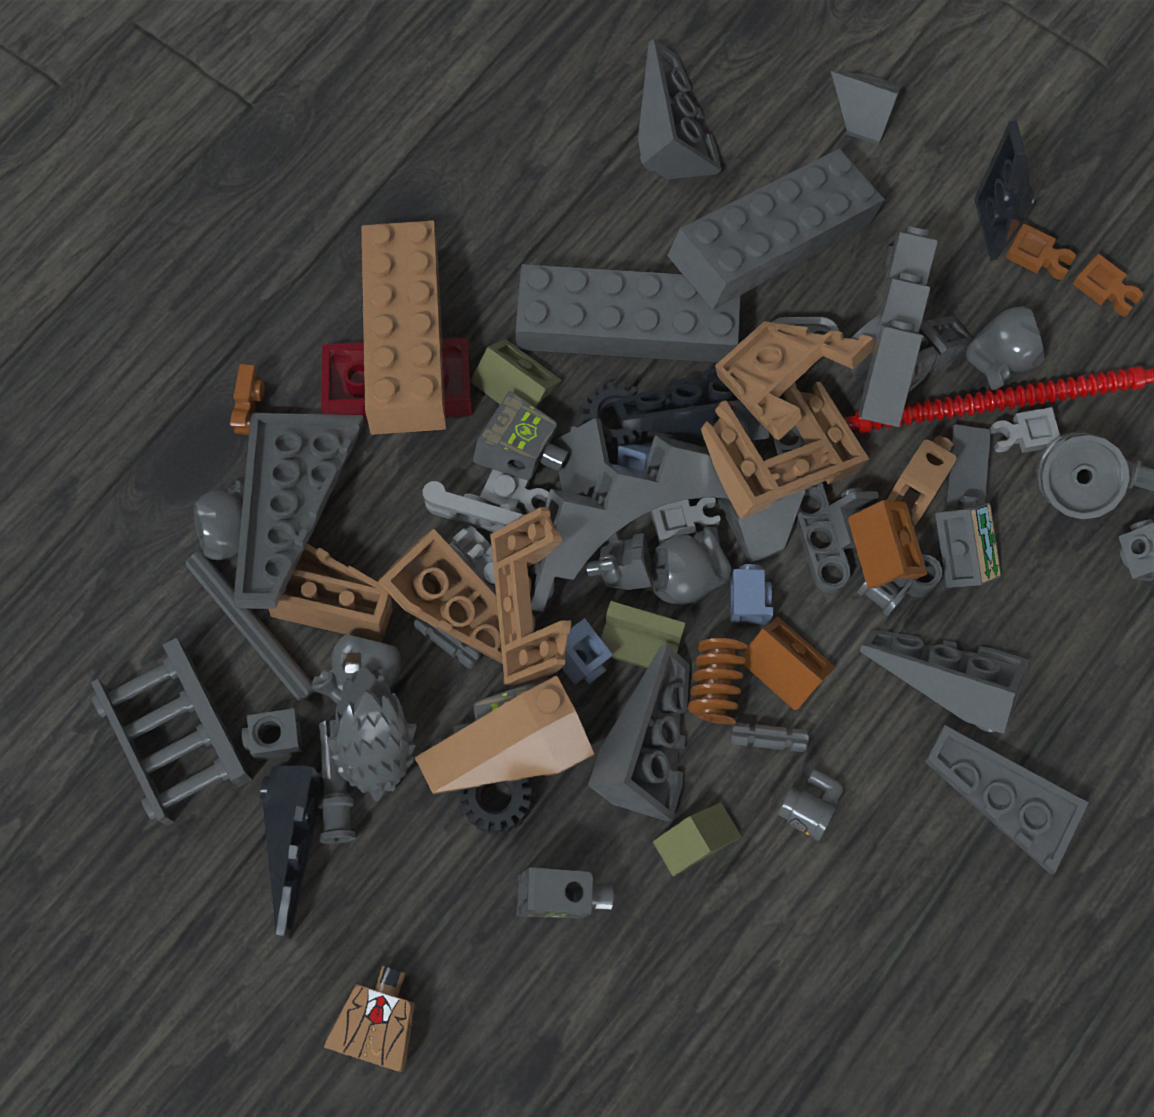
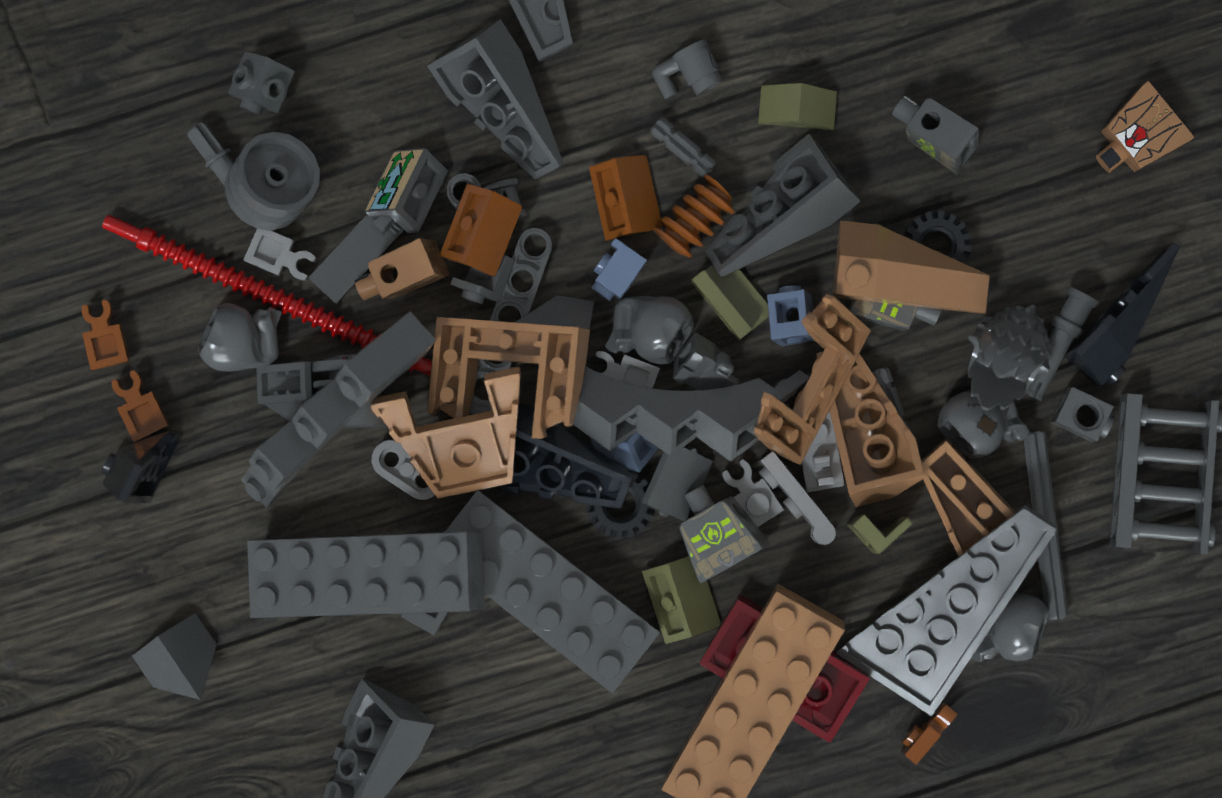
camera: 150 degrees left, 15 degrees up
none -> olive panel [846,514,913,554]

